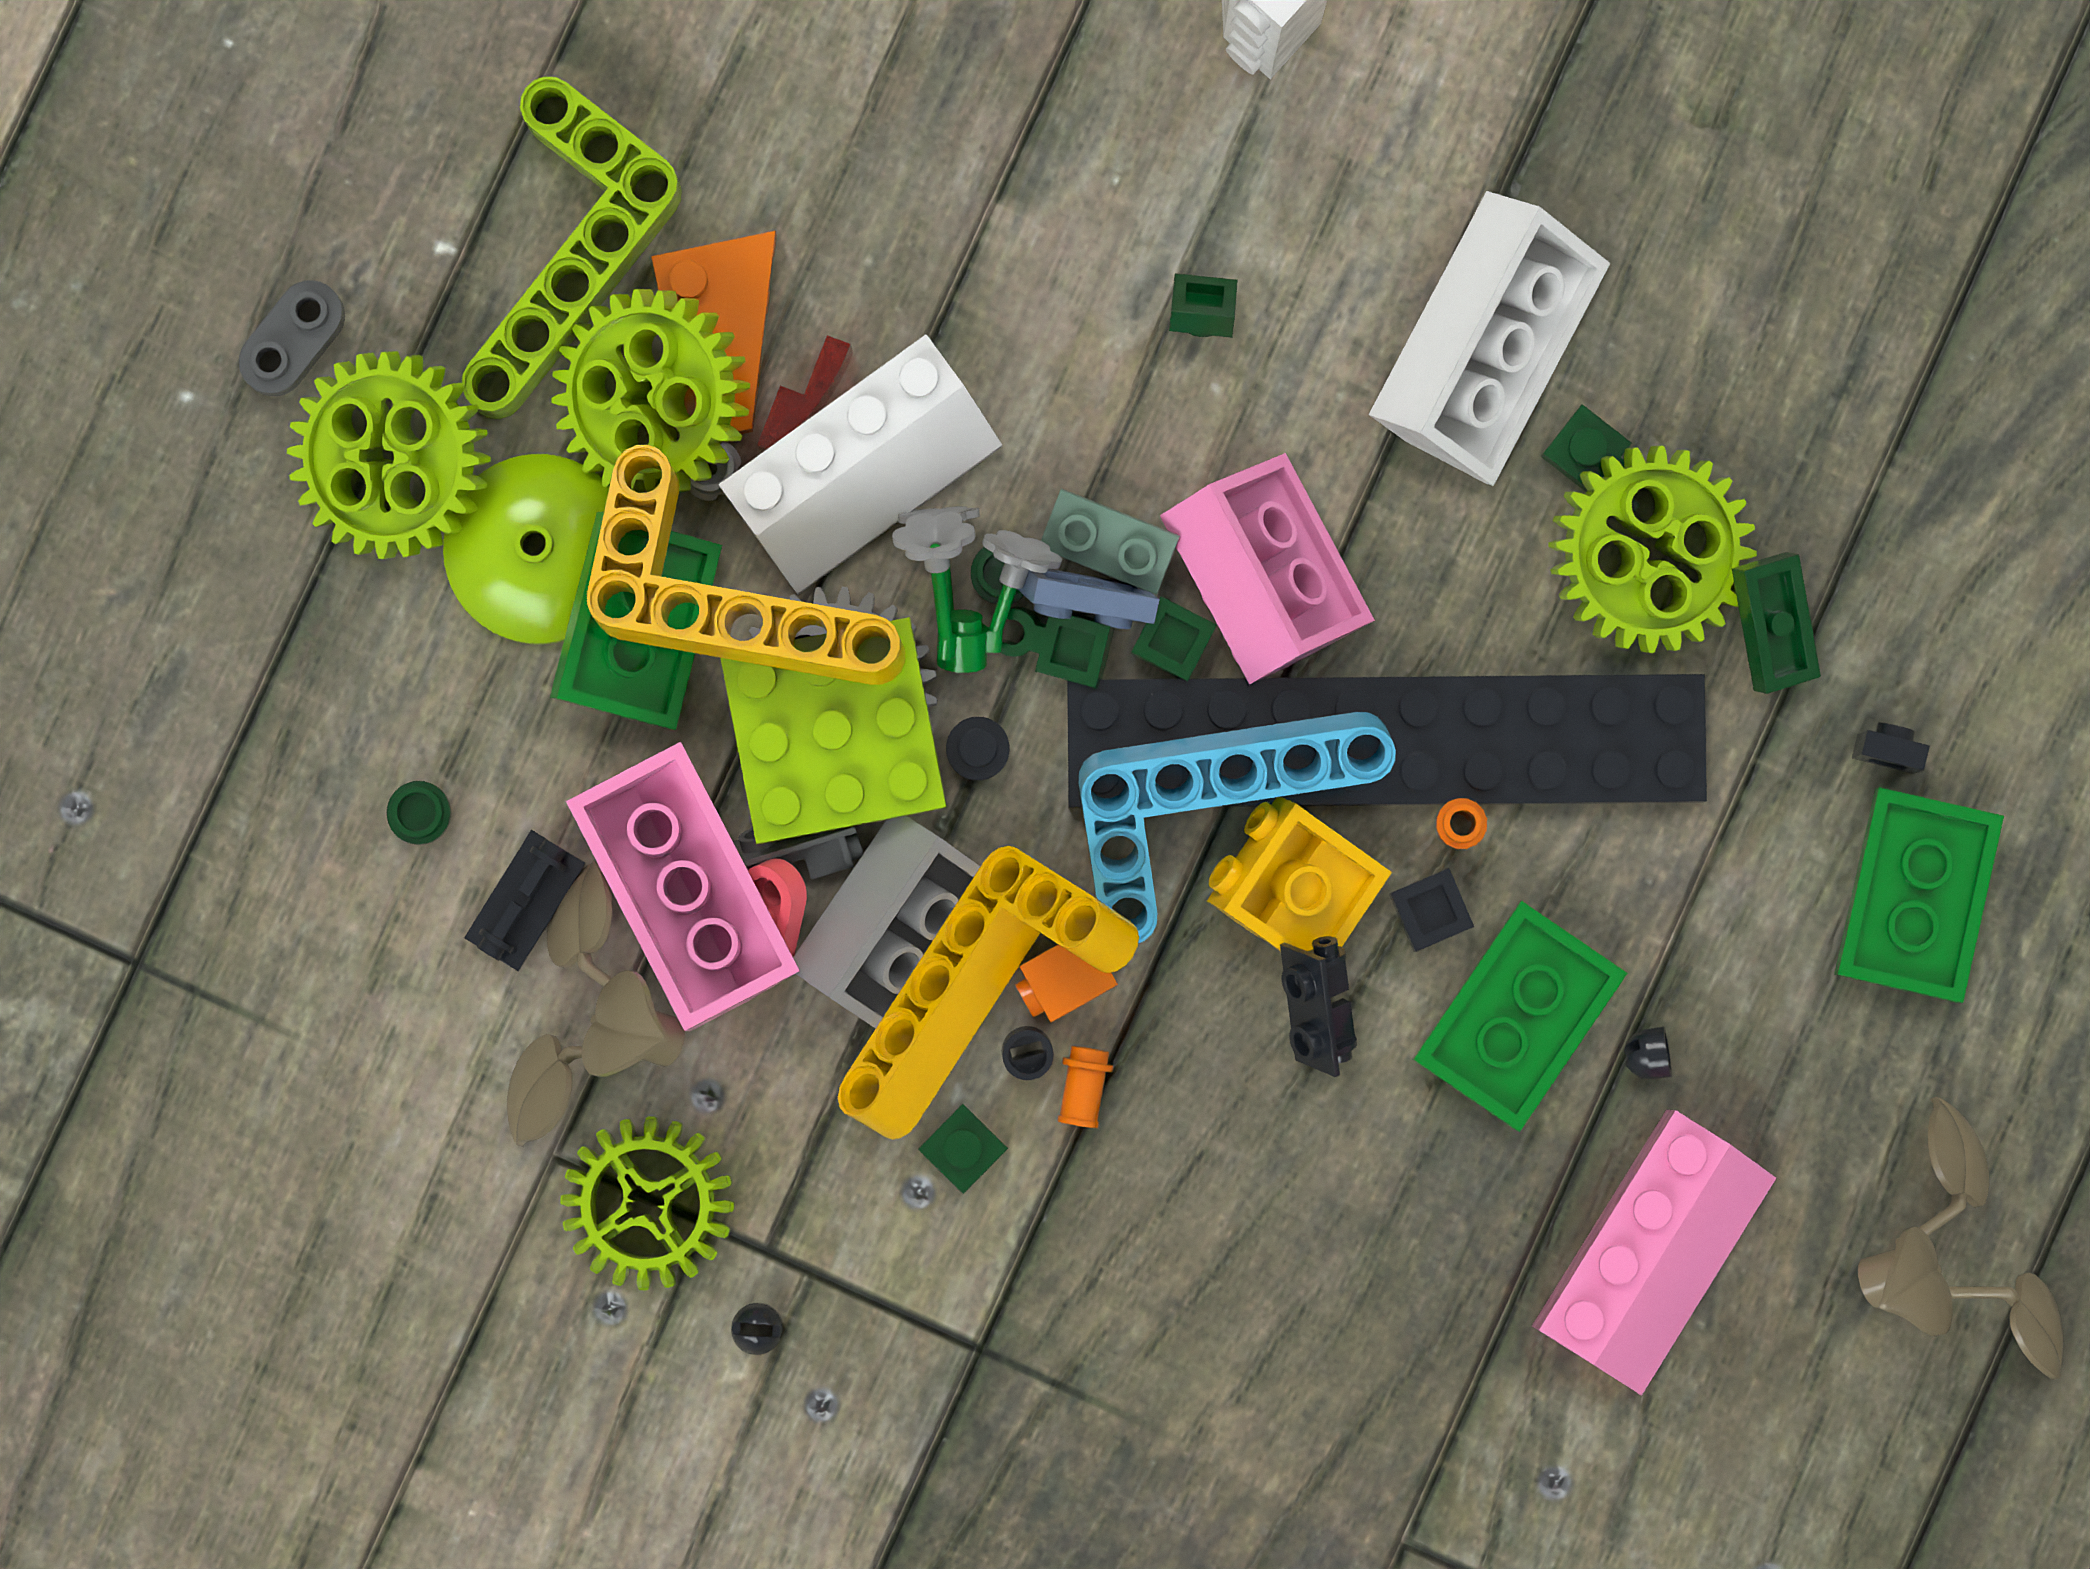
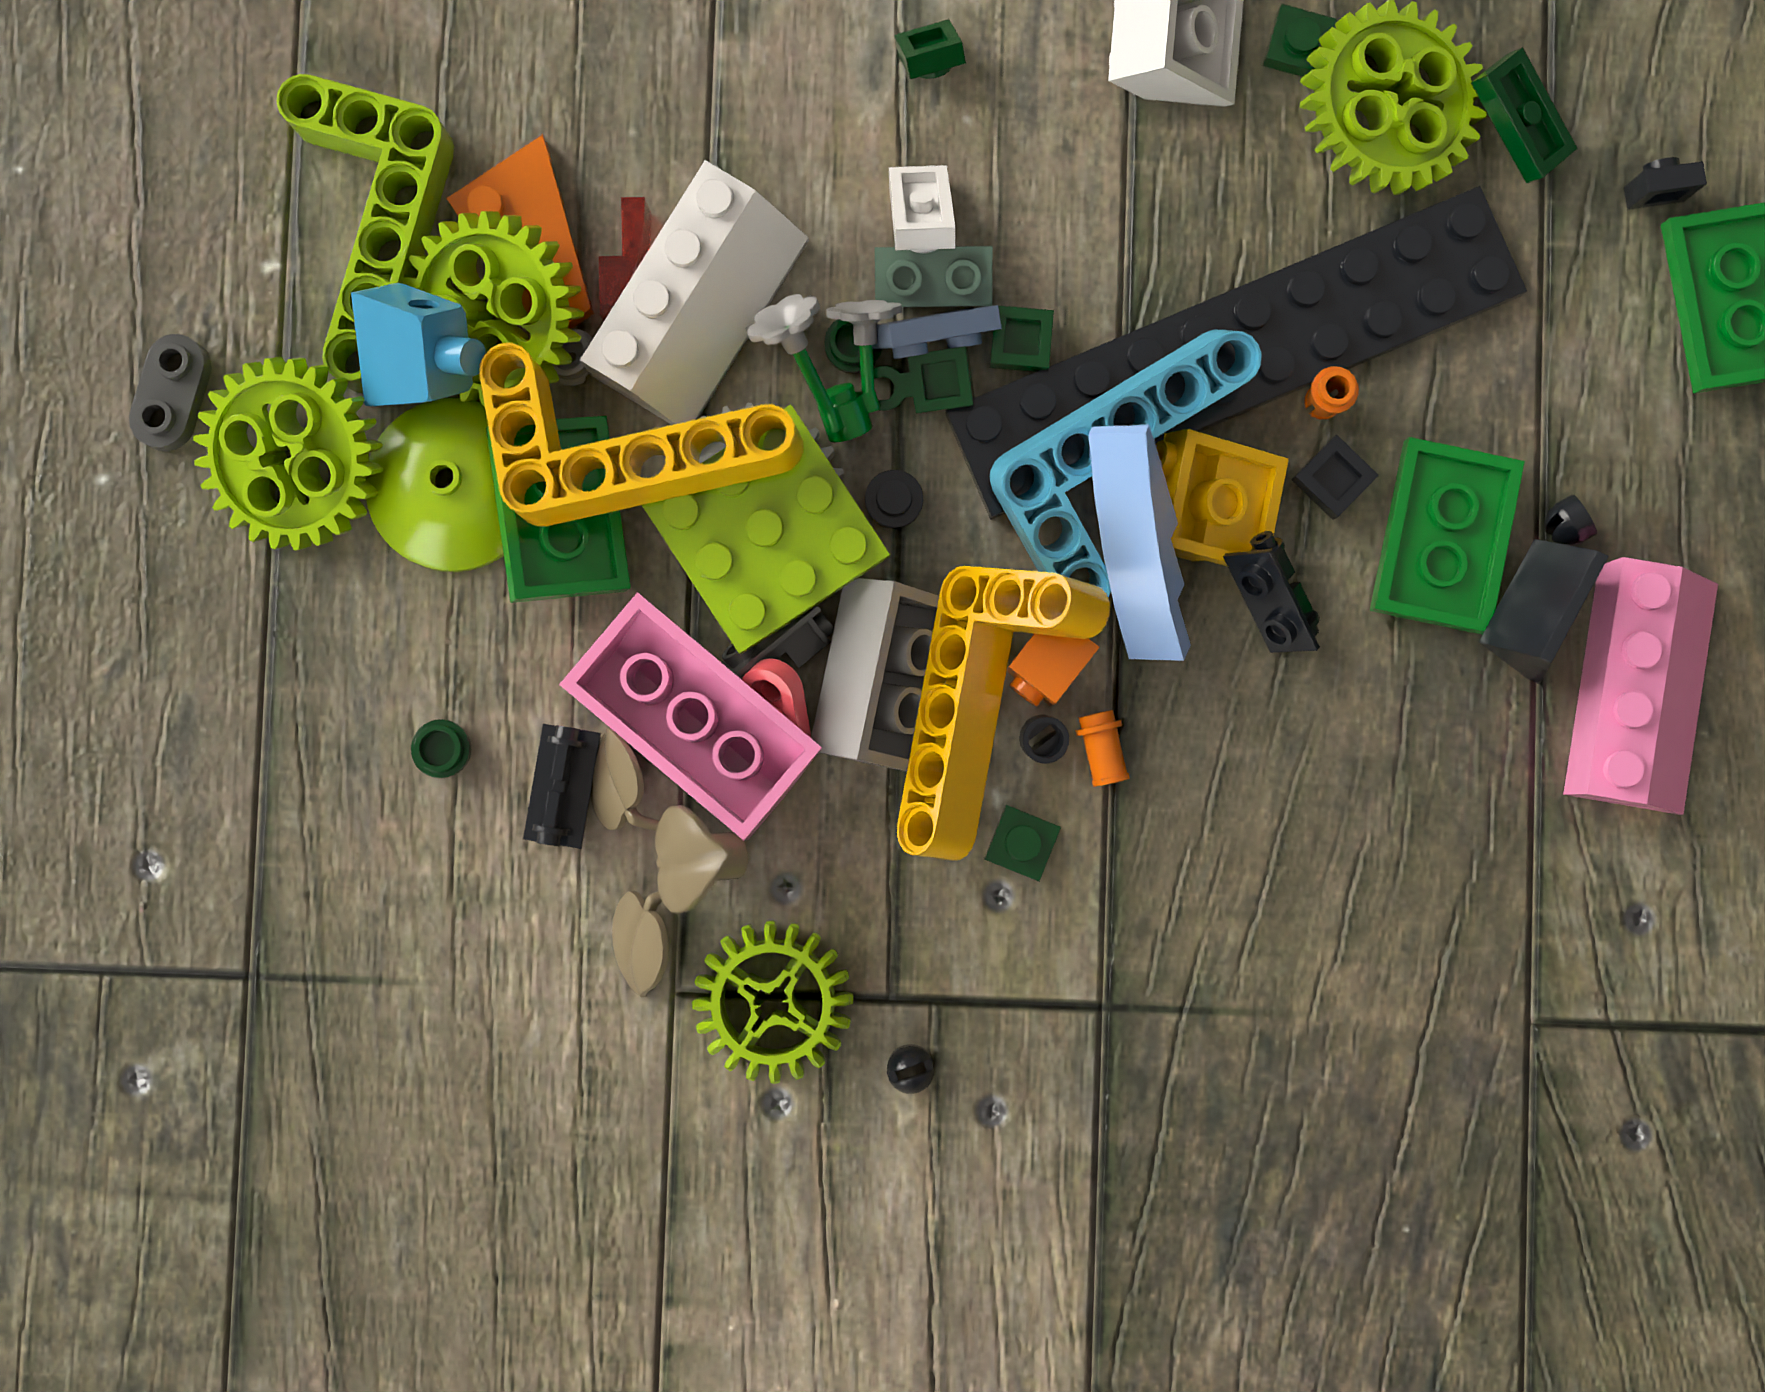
camera: 20 degrees left, 0 degrees up
bright pink slope [1160,453,1375,685] -> none
none -> dark azure torso [351,283,486,406]
none -> white plate [889,165,955,253]
none -> light blue slope [1088,425,1191,661]
none -> black slope [1479,539,1609,685]

